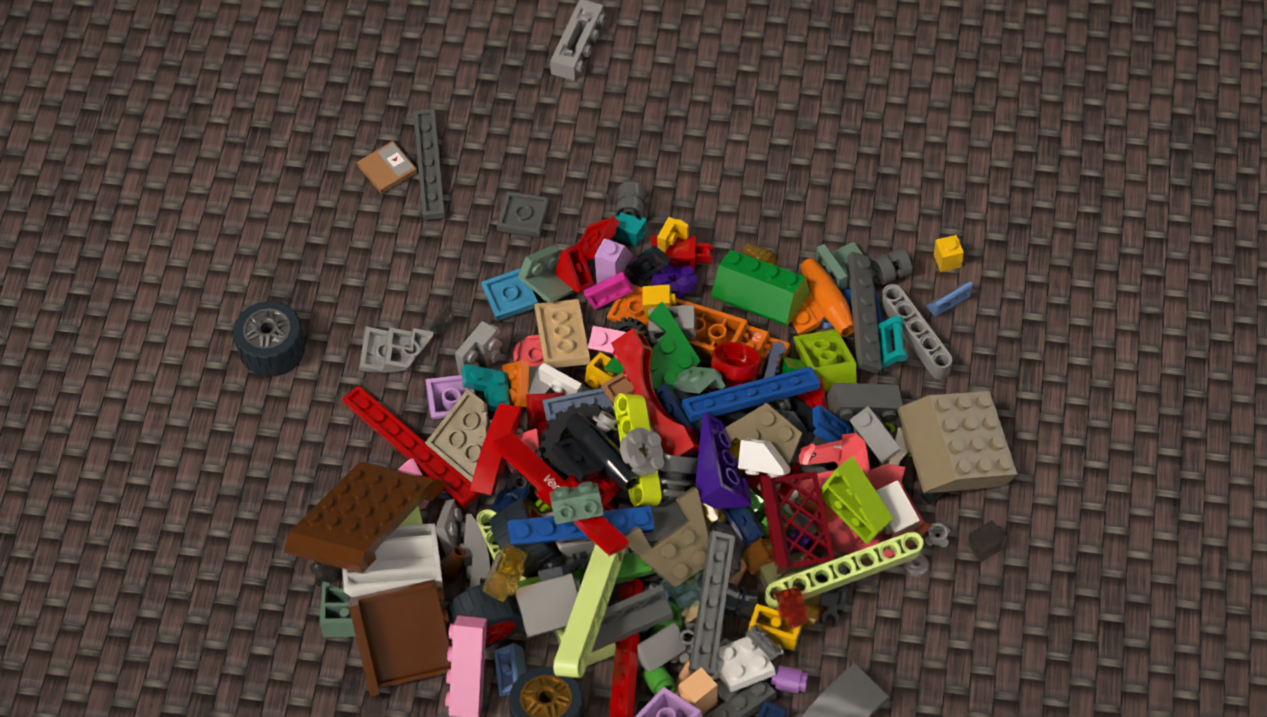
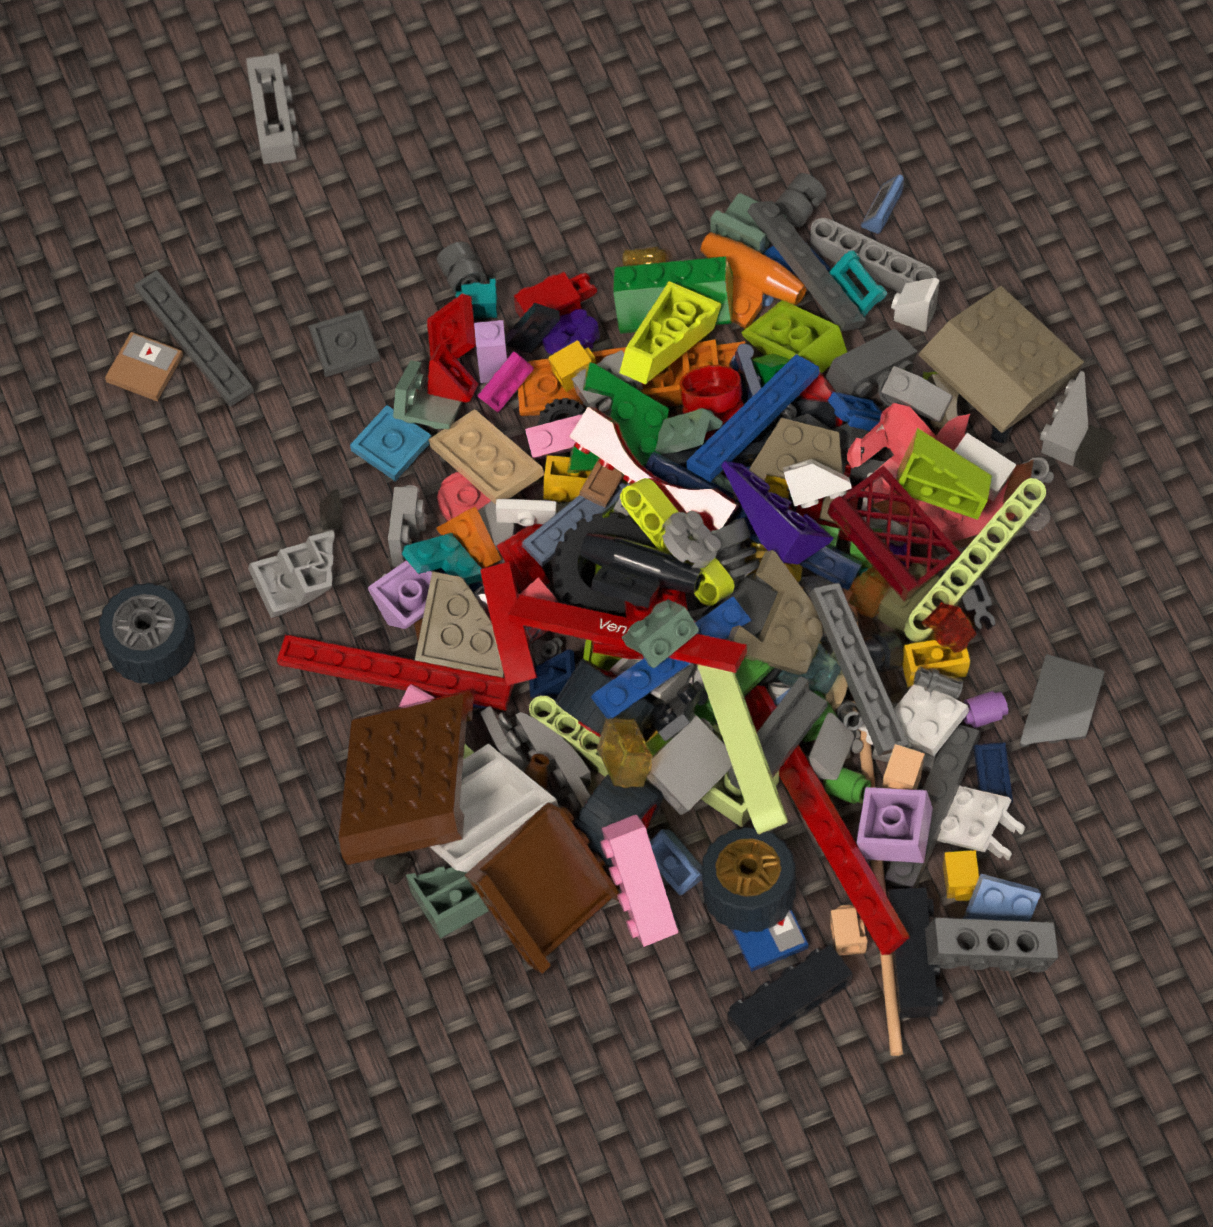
camera: 30 degrees left, 5 degrees up
light grey plate [592,411,618,432] -> none
yellow bracket [657,217,689,252] -> none
yellow brick [933,235,964,272] -> none
none -> neon yellow wedge [619,281,721,384]
none -> white slope [891,278,940,332]
none -> light grey slope [1040,371,1088,466]

